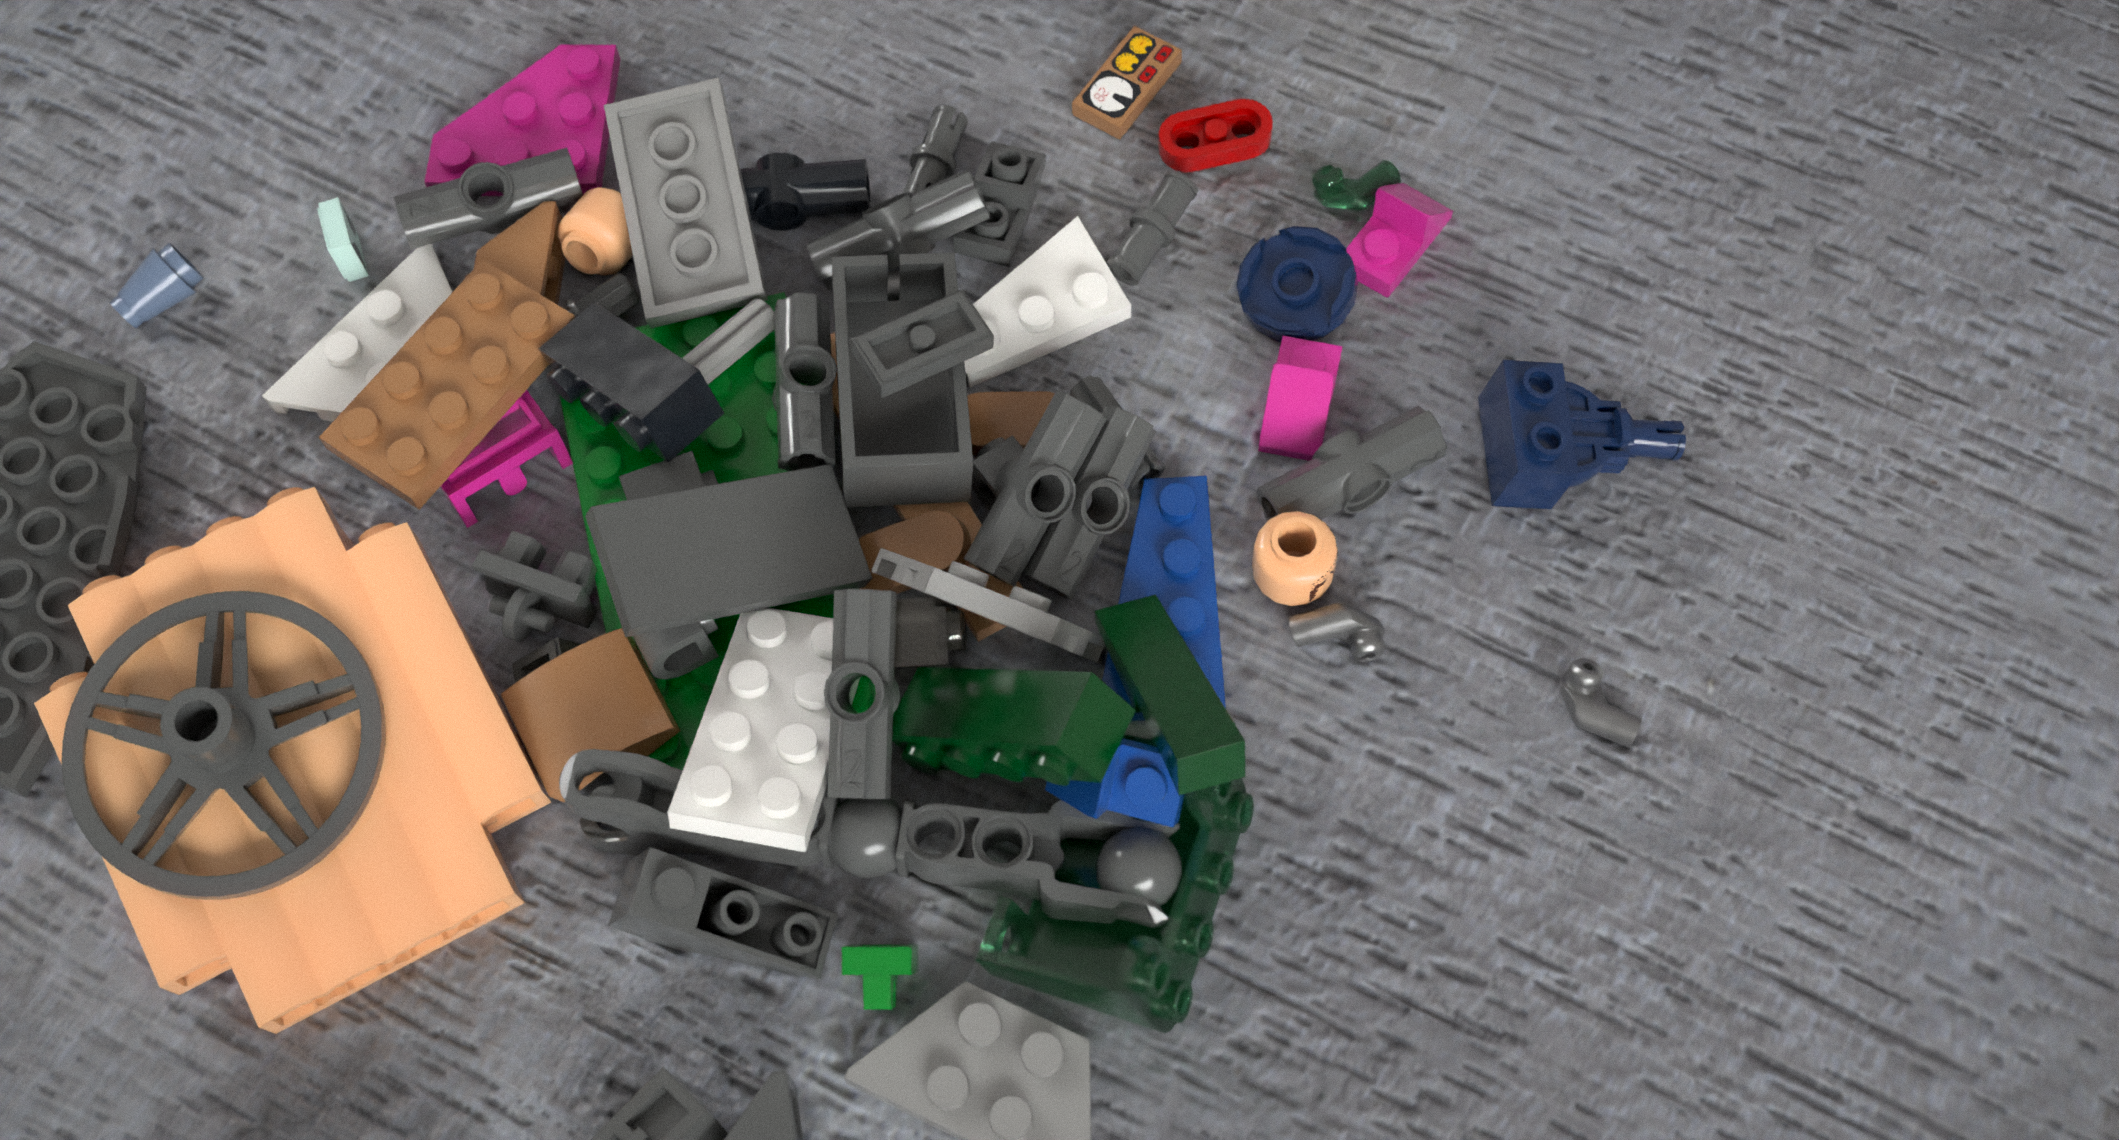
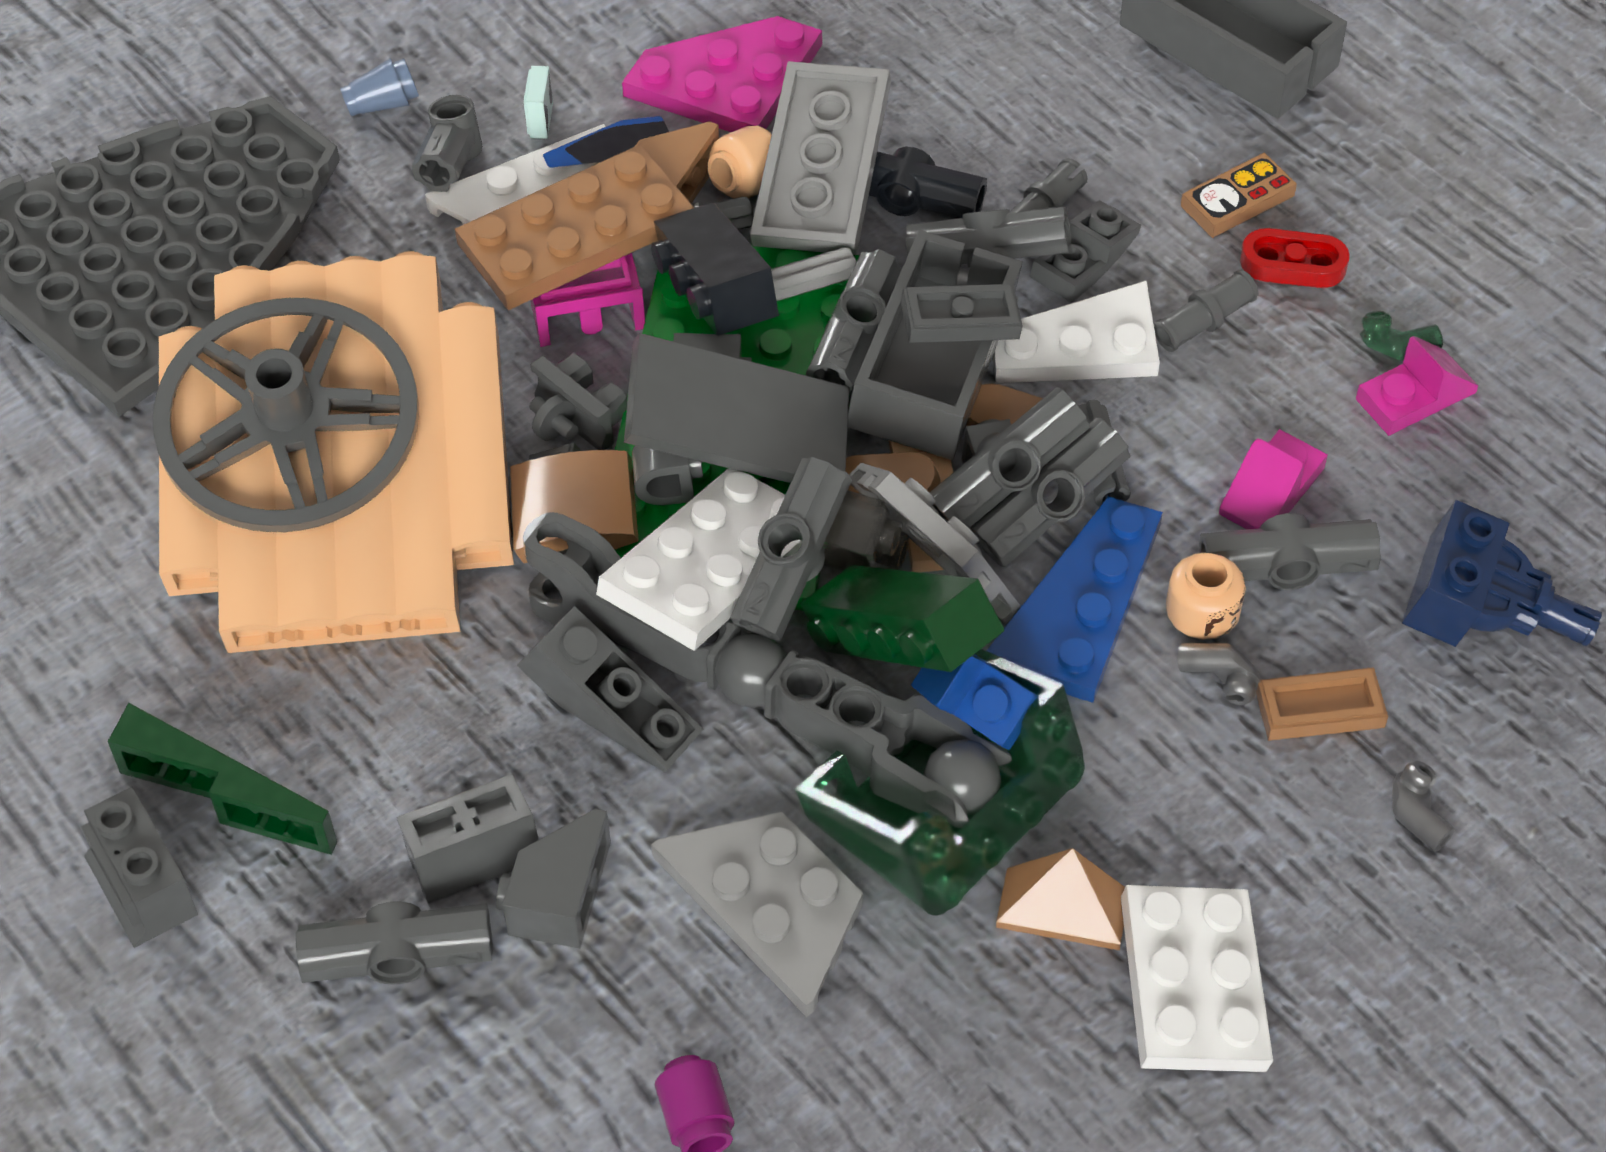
camera: 20 degrees right, 10 degrees down
dark grey piece [394,148,583,249] -> none
green tile [842,944,918,1010] -> none
dark green slope [1094,594,1245,796] -> none
dark blue tile [1236,226,1358,342] -> none
none -> dark grey piece [412,95,483,192]
none -> black sticker [543,116,669,168]
none -> slope [996,848,1125,951]
none -> white plate [1121,885,1273,1072]
none -> medium nougat tile [1256,667,1388,741]

